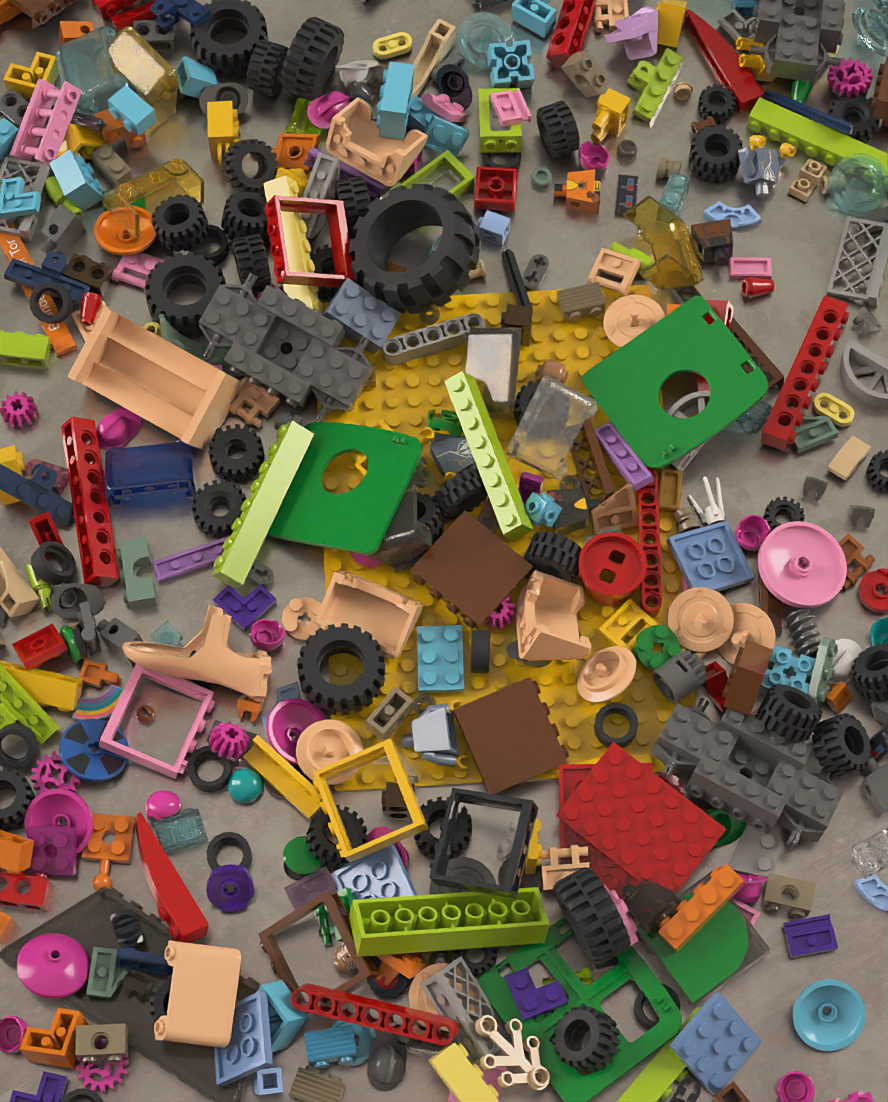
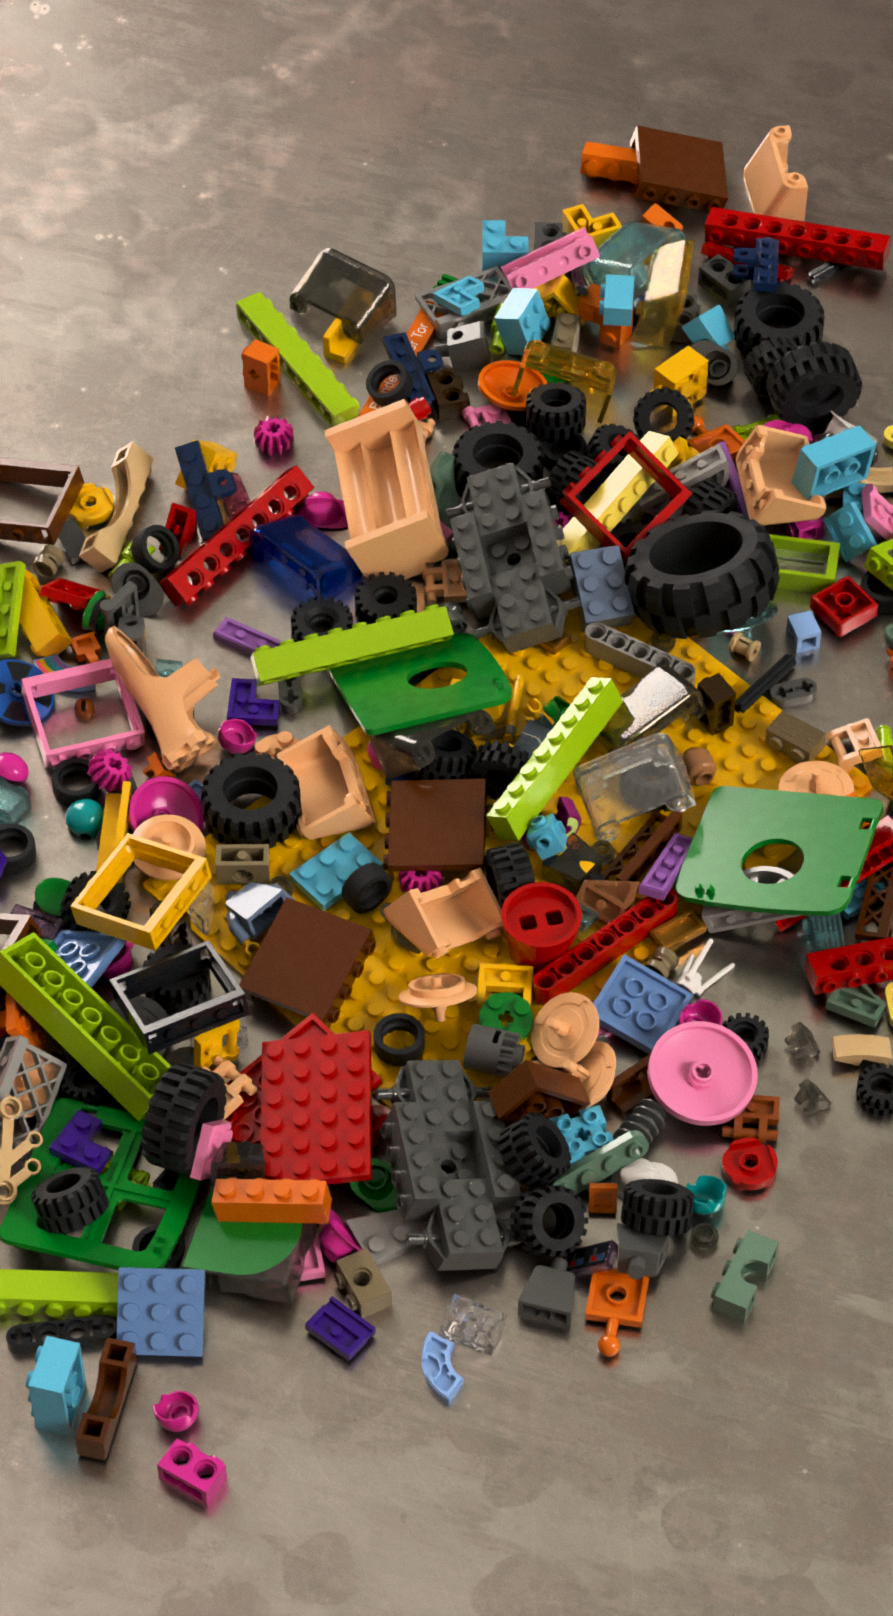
camera: 50 degrees right, 15 degrees down
sand green arch [116,536,158,610] -> none
medium azure dish [793,979,866,1051] -> none

